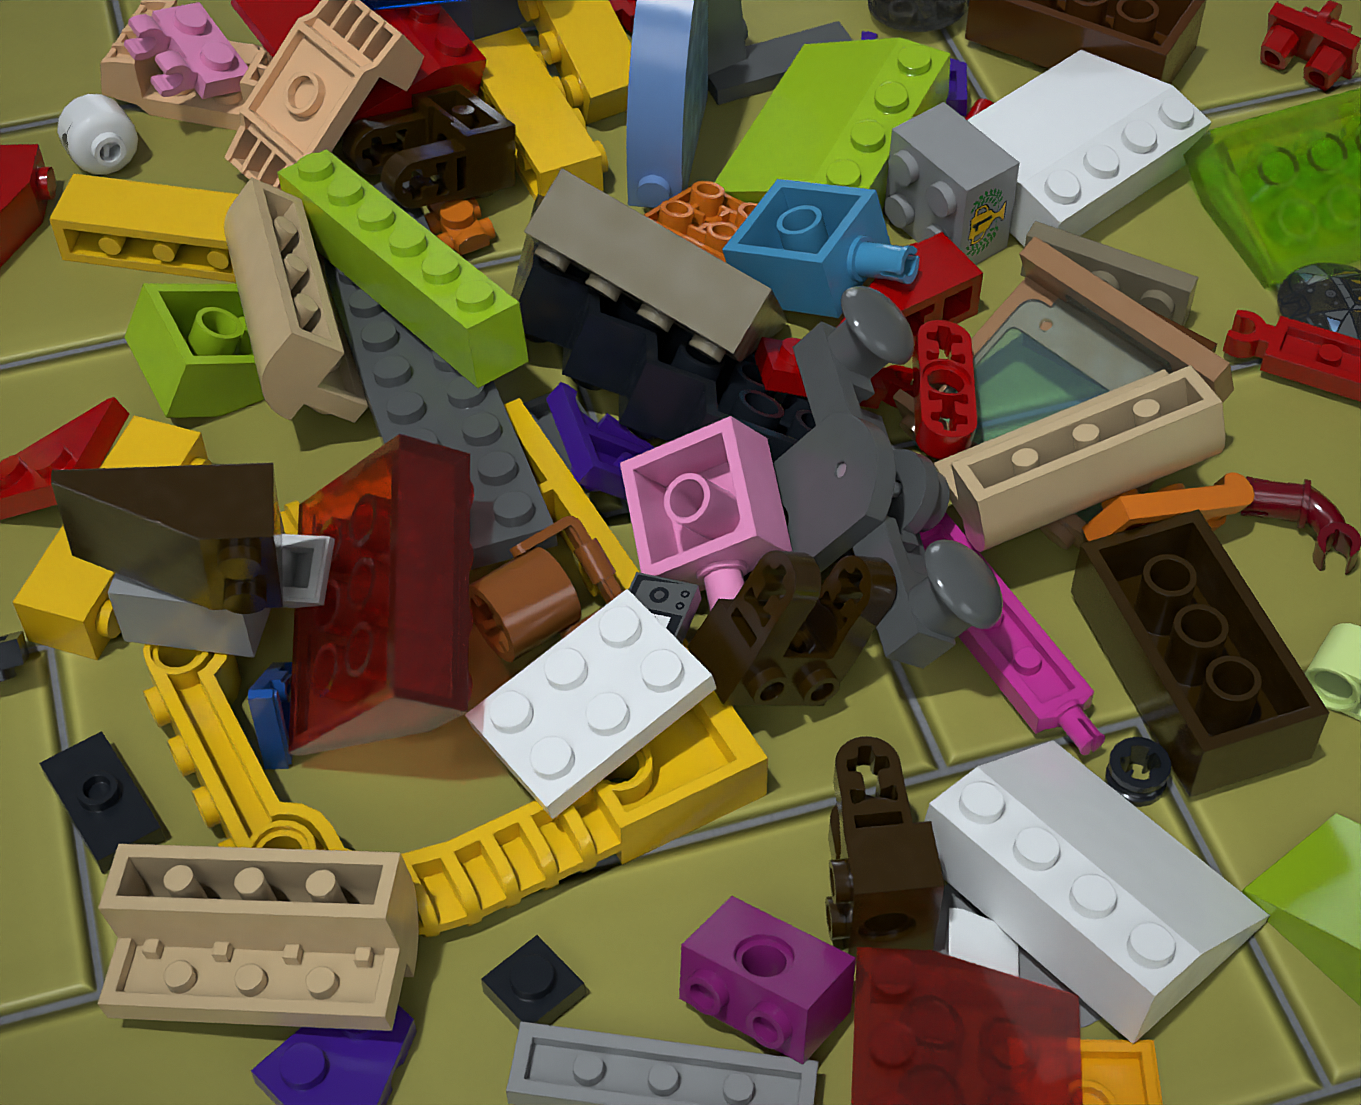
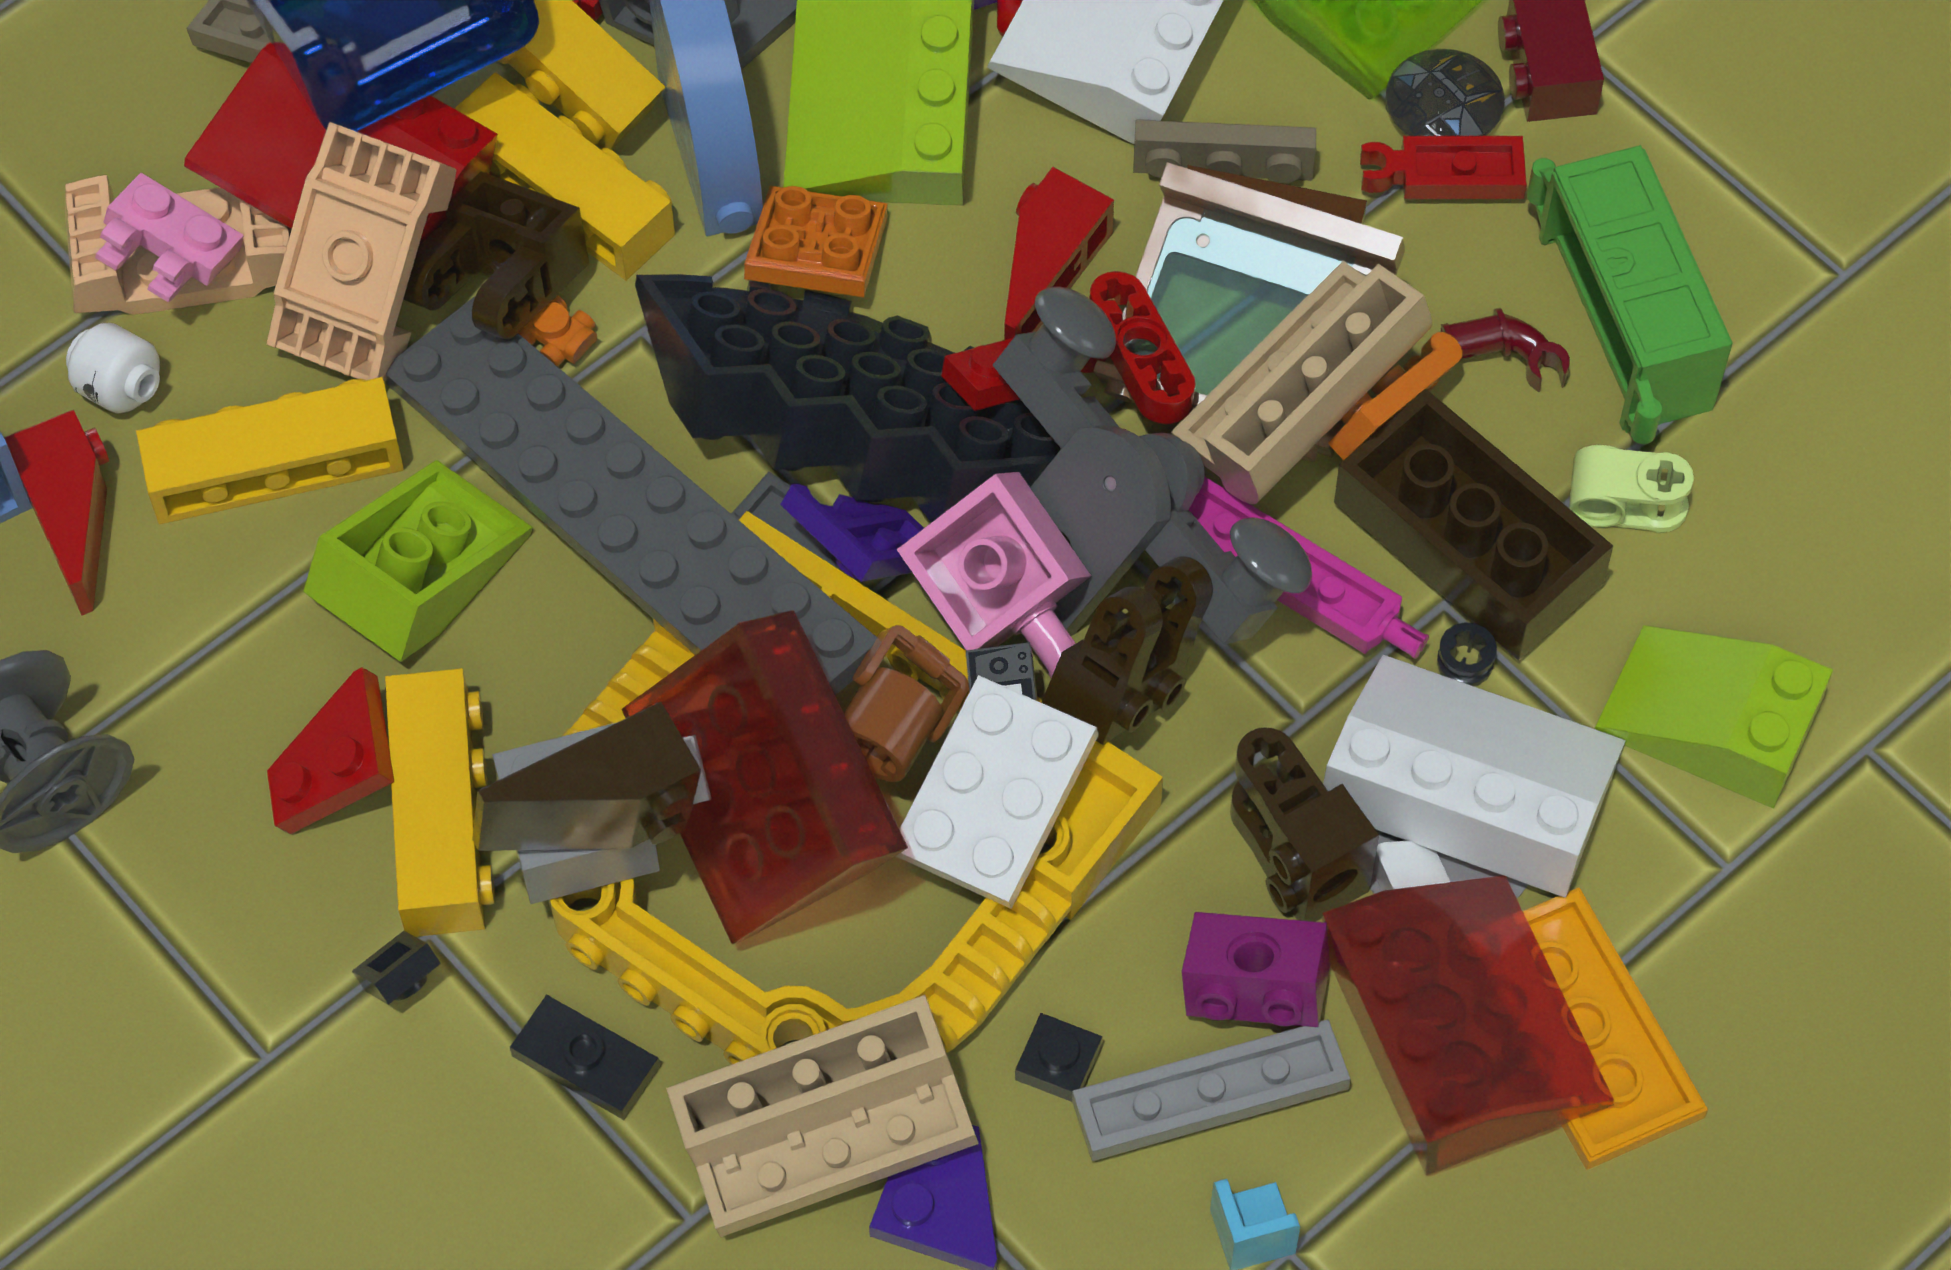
camera: 25 degrees left, 10 degrees up
tan brick [224,177,368,423] -> none
blue tile [248,662,299,770] -> none
lime brick [277,149,529,388] -> none
dark tan slope [524,168,787,363] -> none
dark azure brick [722,179,919,318] -> none
light grey brick [884,102,1020,265] -> none

